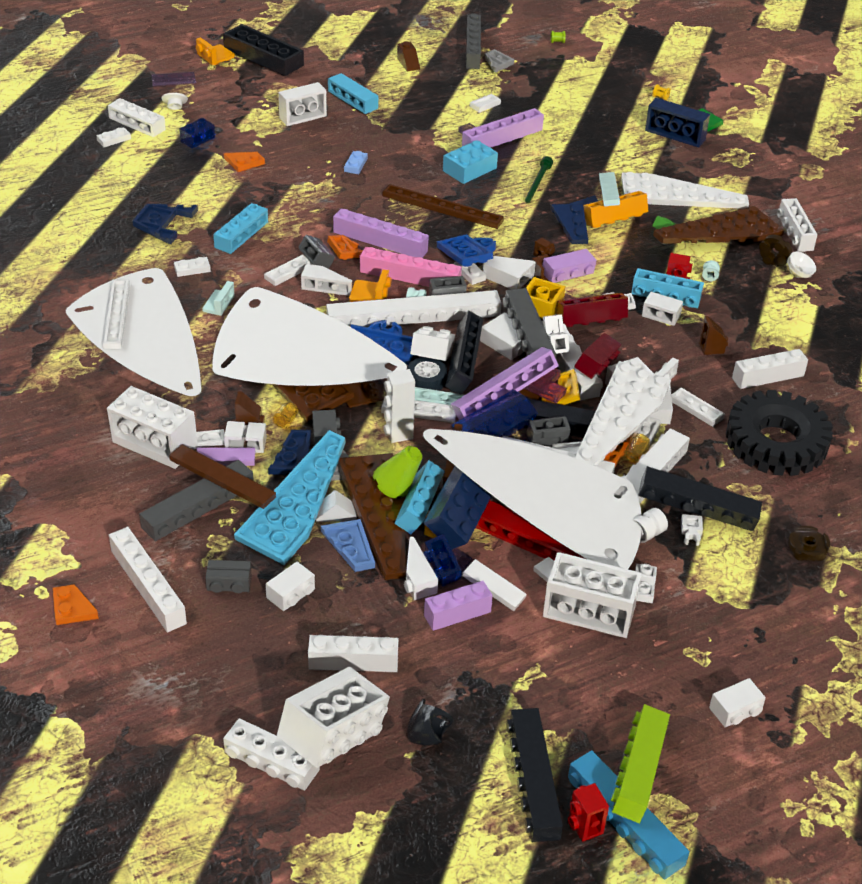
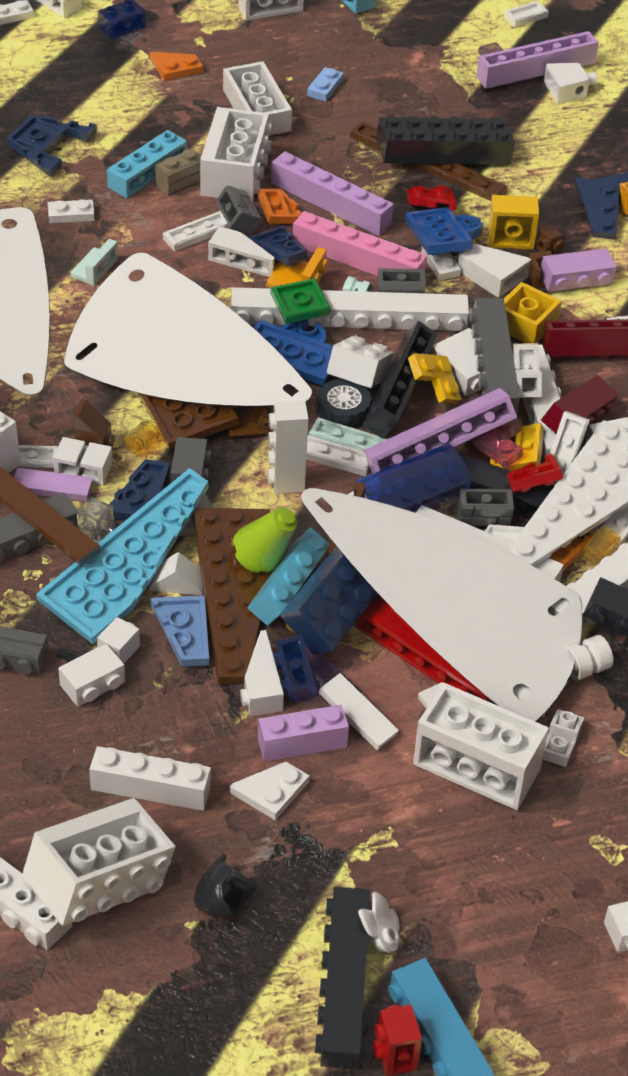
camera: 10 degrees right, 5 degrees up
medium azure brick [443,140,498,184] -> none
dark green piece [525,156,553,203] -> none
lime brick [610,704,670,824] -> none
none -> clear brick [77,497,114,543]
none -> white brick [97,617,140,664]
none -> dark tan brick [155,149,201,195]
none -> white brick [200,107,272,202]
none -> white brick [223,62,292,135]
none -> white wing [230,762,309,820]
none -> dark blue wing [249,225,308,266]
none -> green tile [270,278,331,324]
none -> white plate [358,892,399,953]
none -> black brick [376,116,515,164]
none -> red wing [406,186,457,210]
none -> yellow plate [408,353,462,404]
none -> yellow brick [488,195,539,249]
none -> red wing [507,453,563,492]
none -> white torso [544,63,597,104]
none -> white tile [550,411,590,485]

